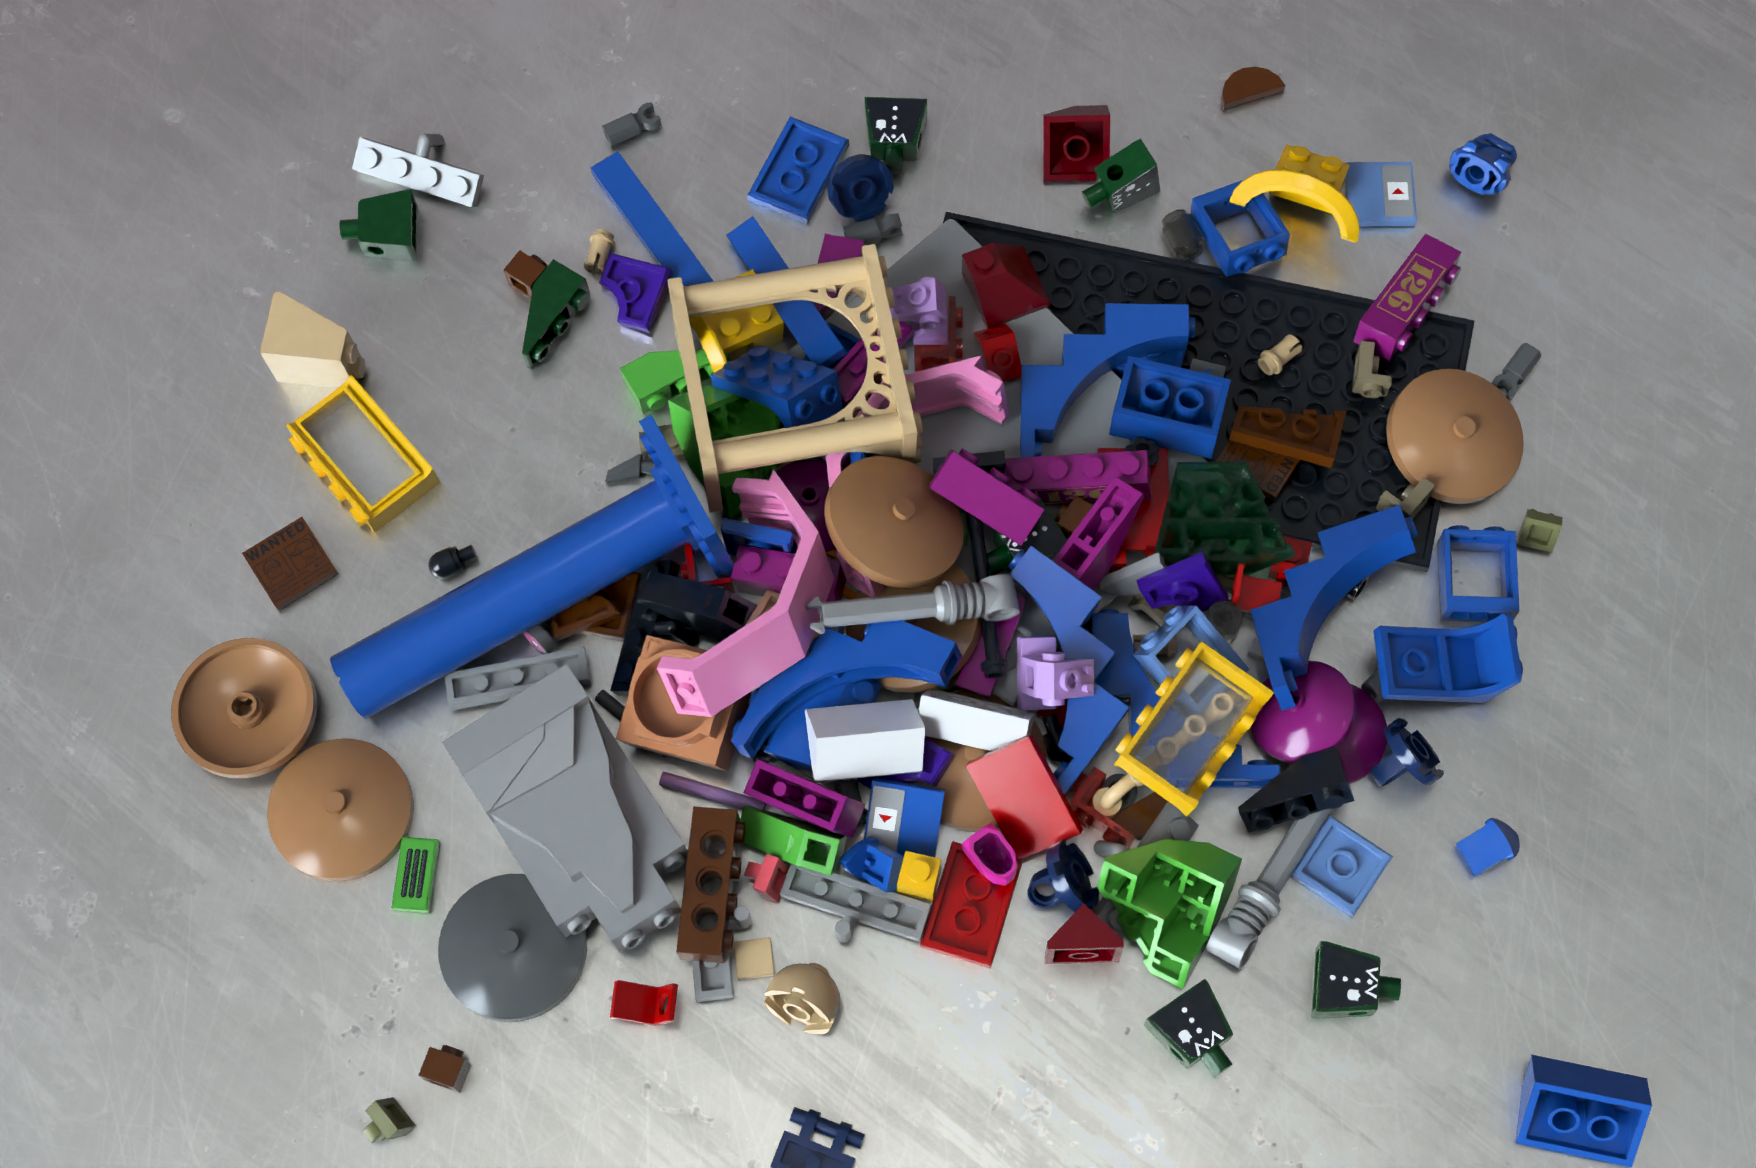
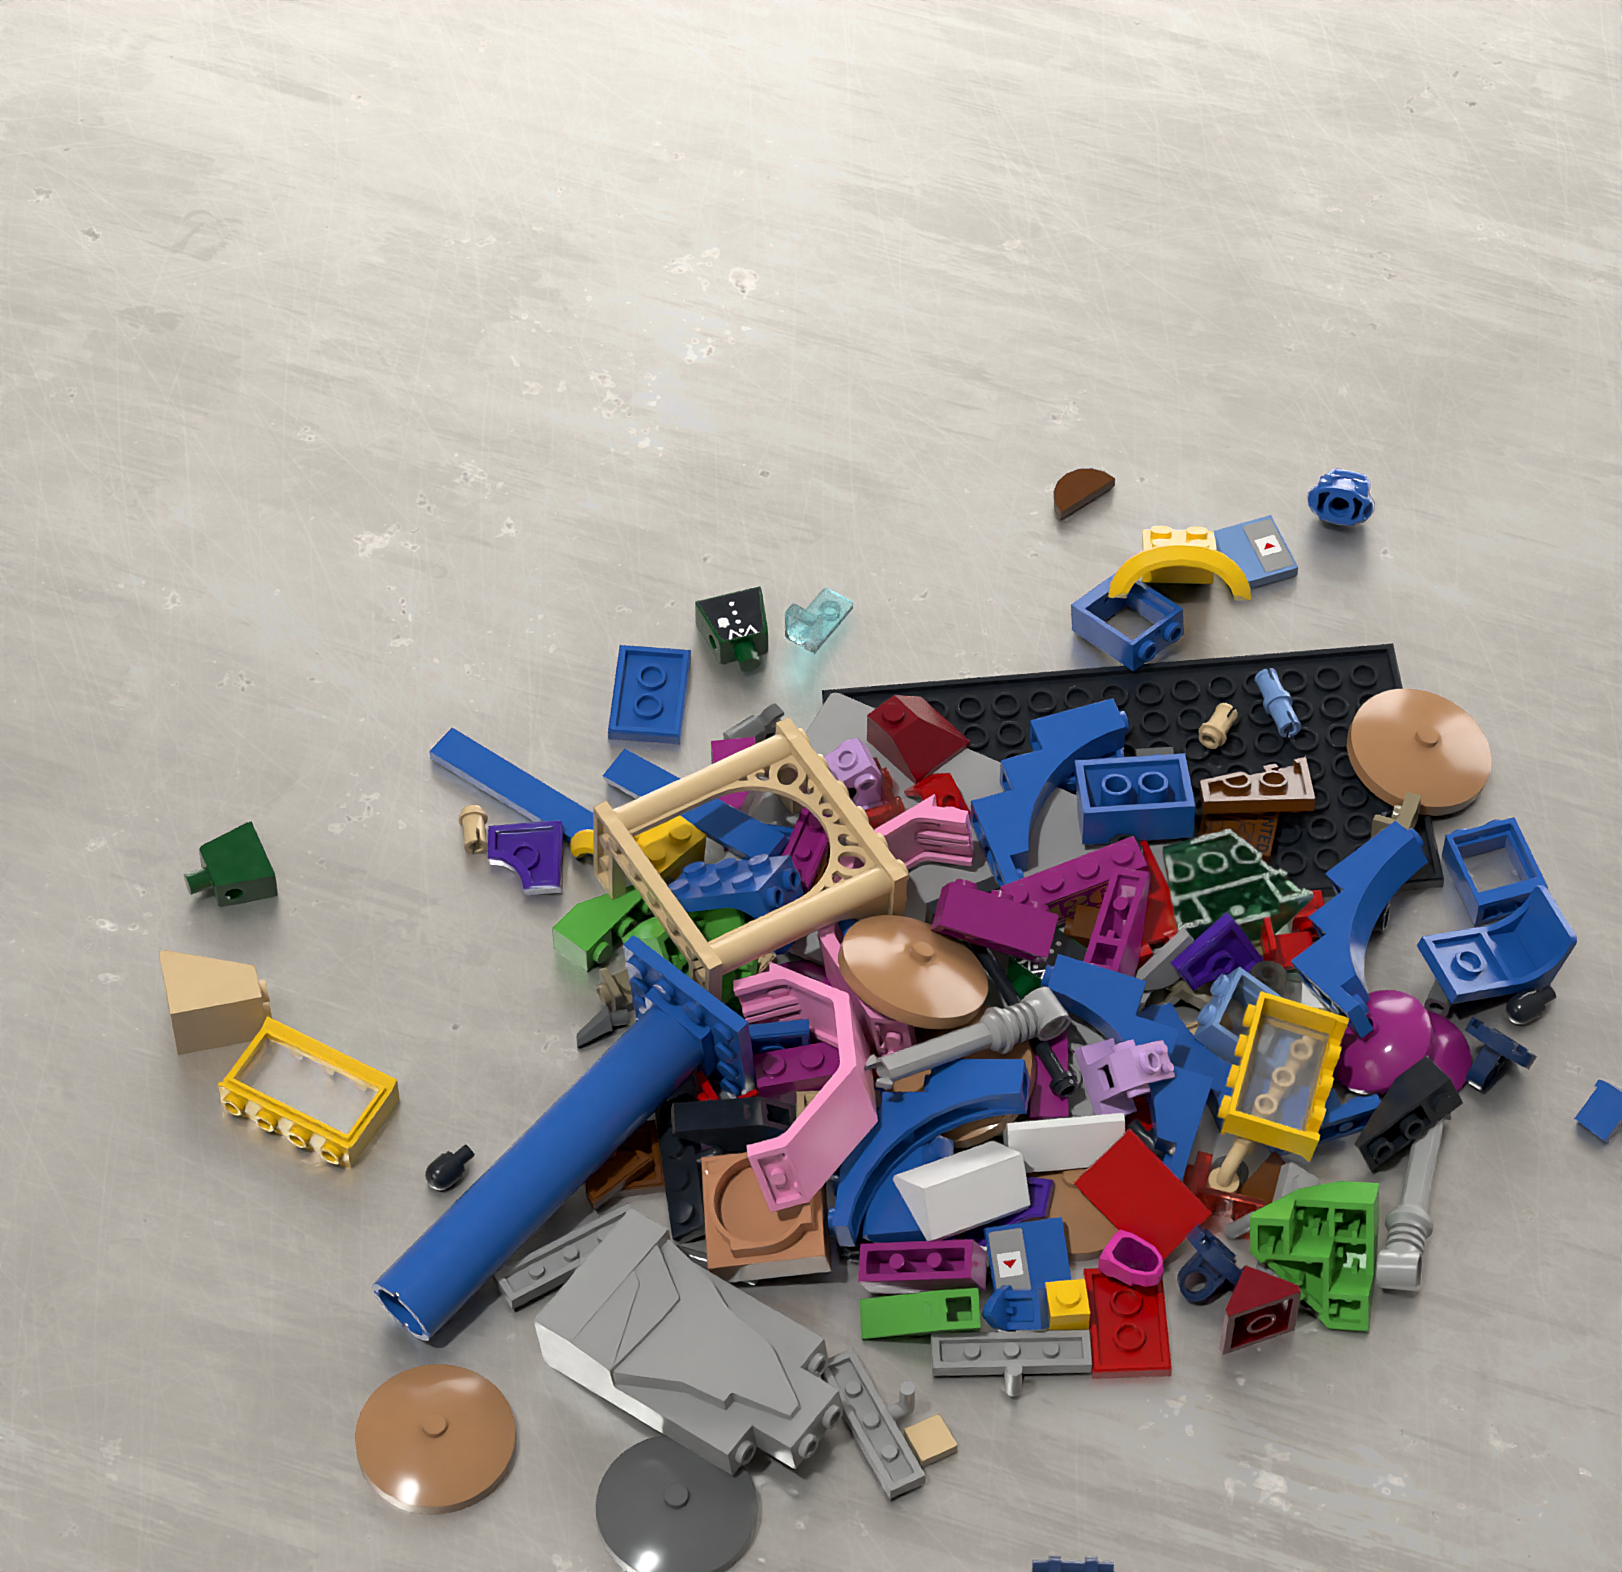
camera: 25 degrees left, 15 degrees down
medium nougat dish [171,638,317,779] -> none
reddish brown tile [242,517,339,611] -> none
plate [352,134,484,207] -> none
bright green tile [391,837,440,913] -> none
reddish brown plate [504,250,547,299] -> none
dark green slope [522,259,590,370] -> none
dark grey tile [523,625,556,654] -> none
dark grey bar [602,102,662,147] -> none
red bracket [610,980,678,1026] -> none
lavender bar [659,771,766,810] -> none
reddish brown brick [676,806,746,963] -> none
coral tile [744,854,789,903] -> none
tan cylinder [764,963,840,1034] -> none
dark blue tile [827,154,894,221] -> none
dark red slope [1043,105,1110,181] -> none
dark green torso [1082,138,1161,212] -> none
torso [1144,979,1233,1077] -> none
clear smoke brick [1162,209,1206,261] -> none
medium blue tile [1290,815,1393,918] -> none
torso [1311,941,1401,1019] -> none
dark tan bracket [1352,341,1392,398] -> none
magenta brick [1353,233,1461,361] -> none
dark grey bar [1492,343,1541,401] -> none
olive tile [1517,509,1563,553] -> none
none -> clear light blue bracket [785,588,853,654]
none -> medium blue pin [1255,668,1301,737]
none -> black cylinder [1505,985,1556,1025]

